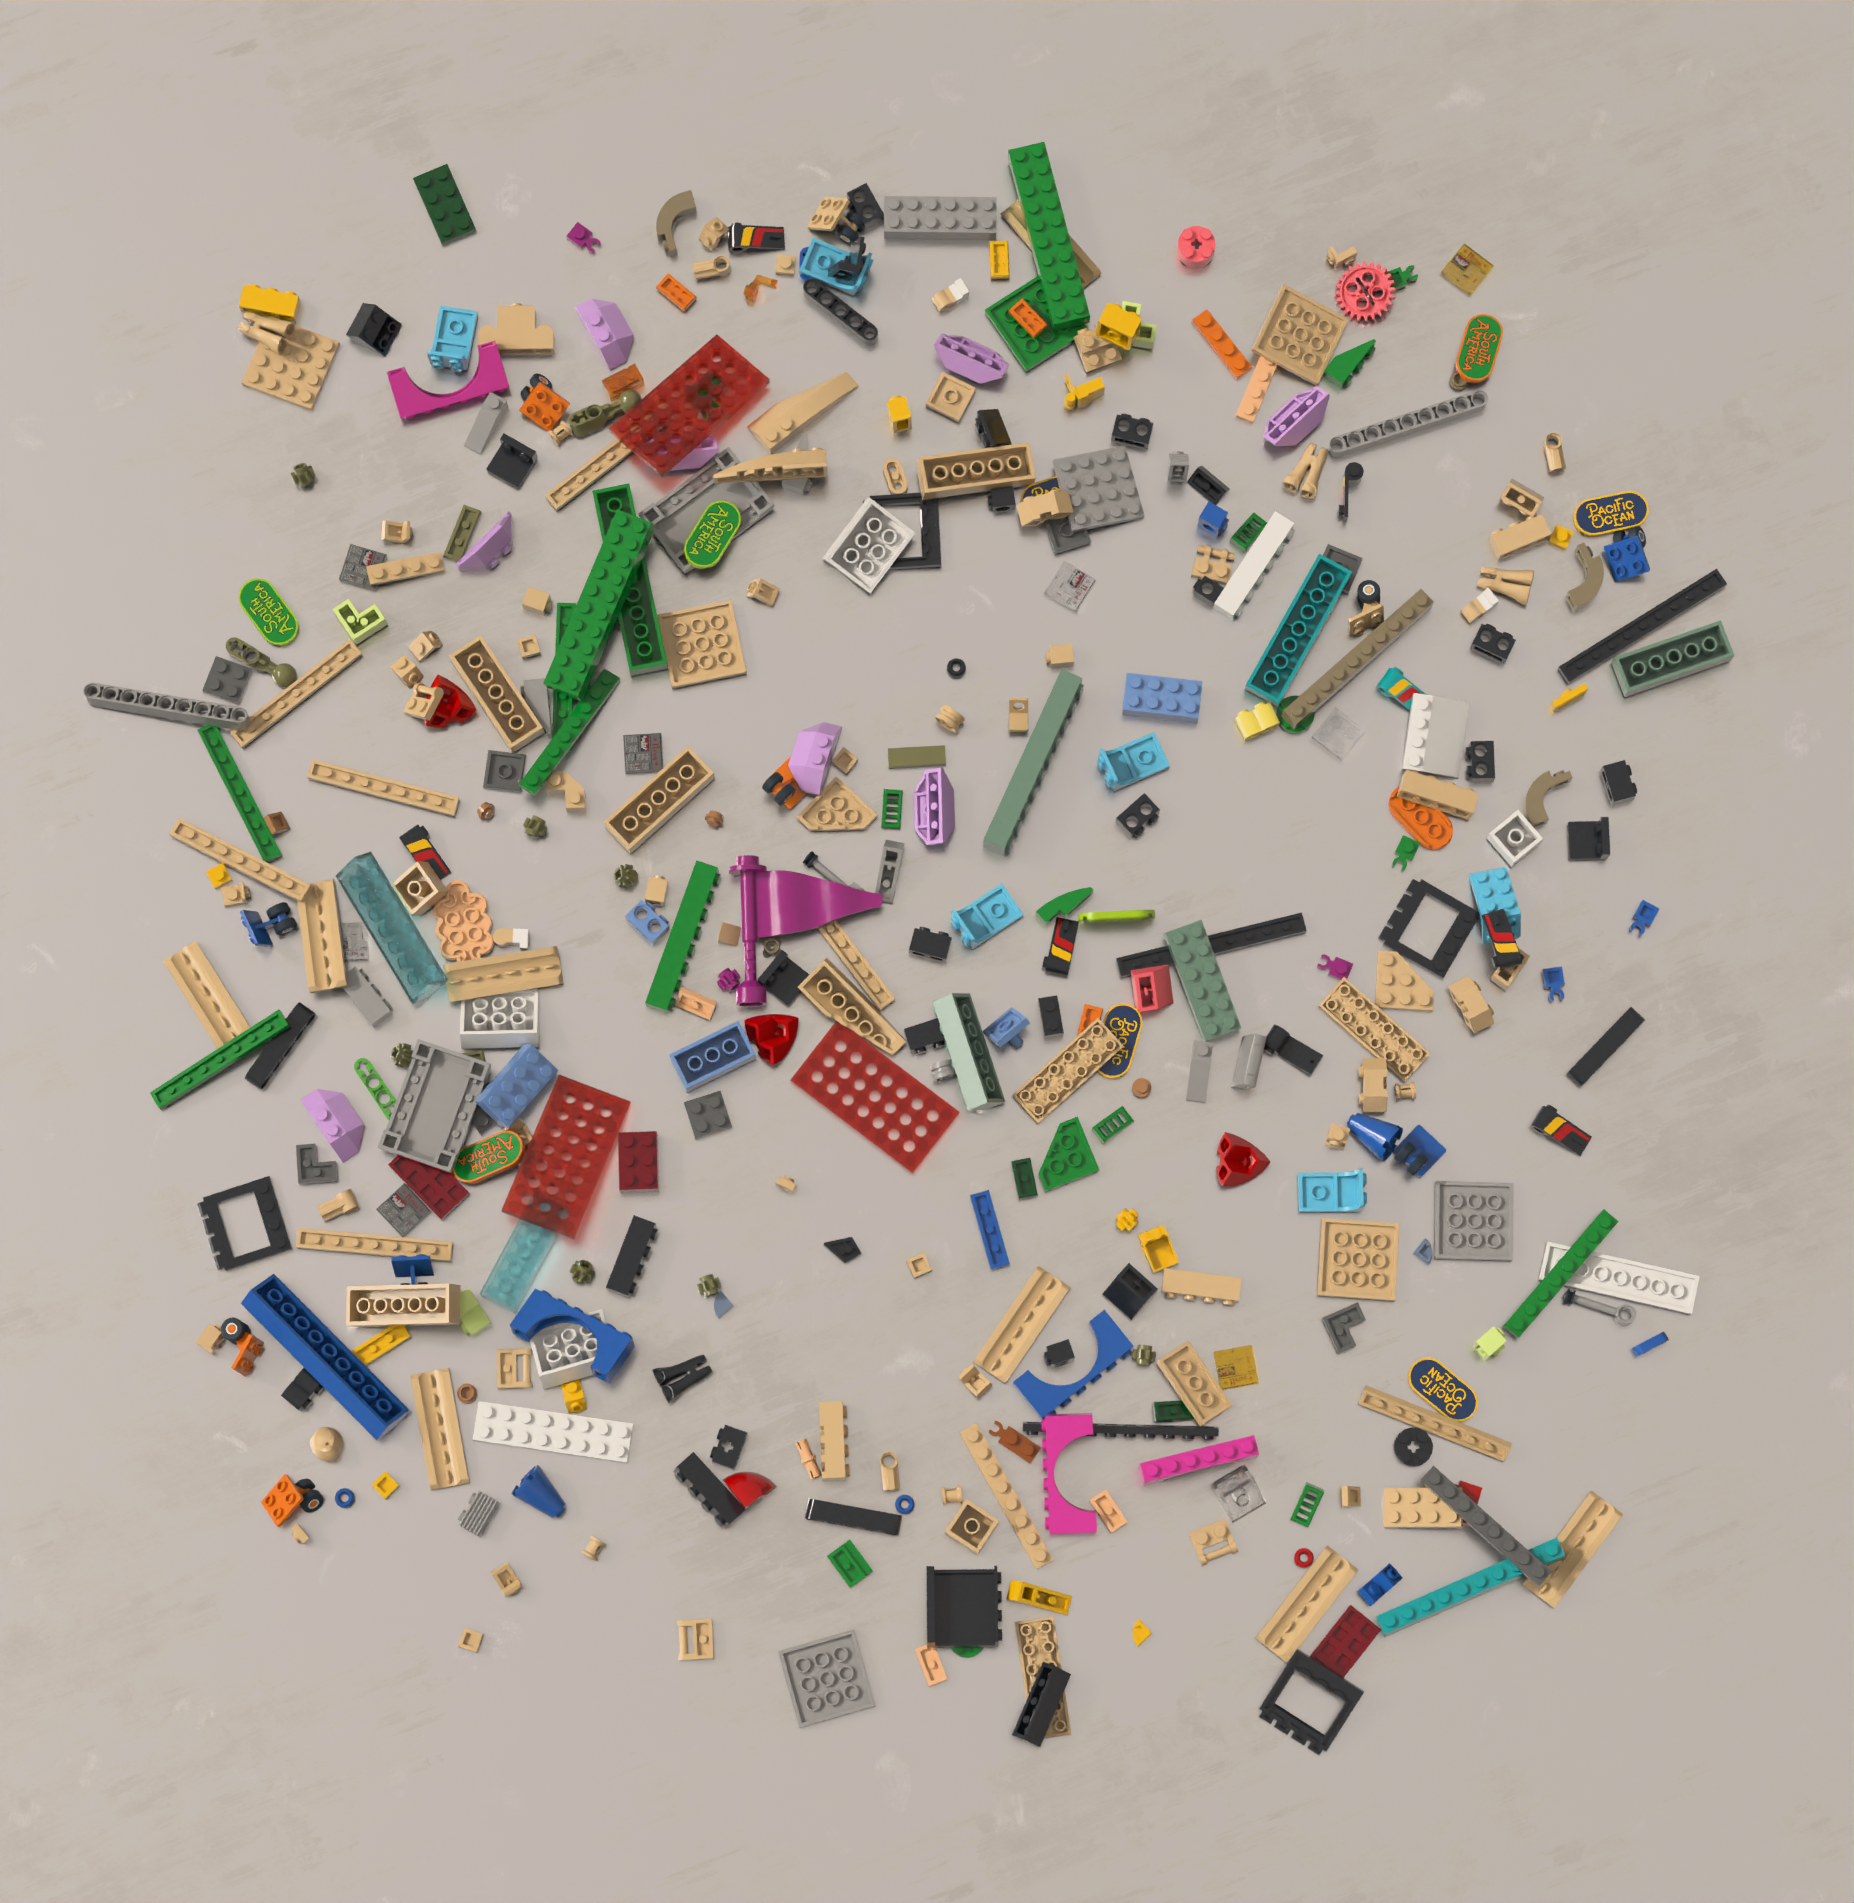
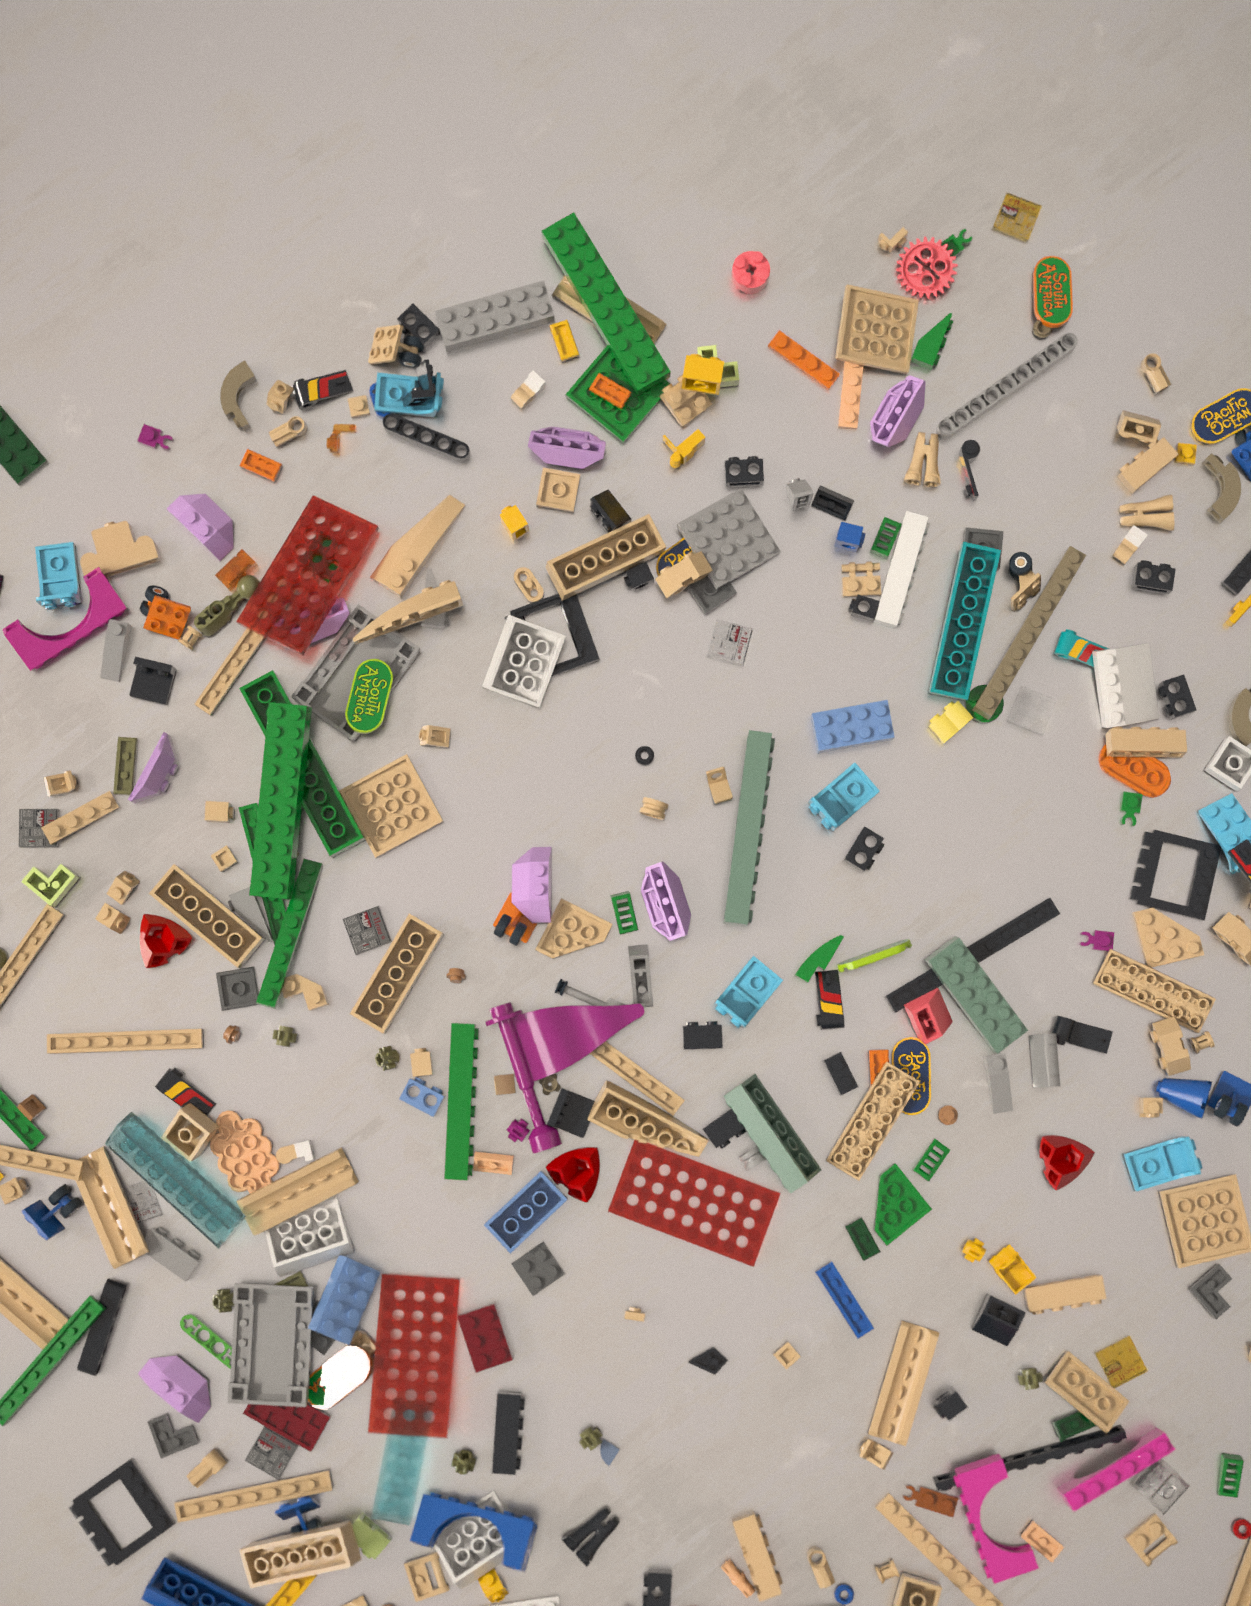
camera: 15 degrees left, 5 degrees up
tan plate [404,683,443,721] -> none
tan plate [832,747,858,774] -> none
olive tile [888,745,946,768] -> none
medium blue tile [983,1007,1030,1048] -> none
blue arch [1013,1310,1134,1420] -> none
tan brick [1046,643,1074,668] -> none

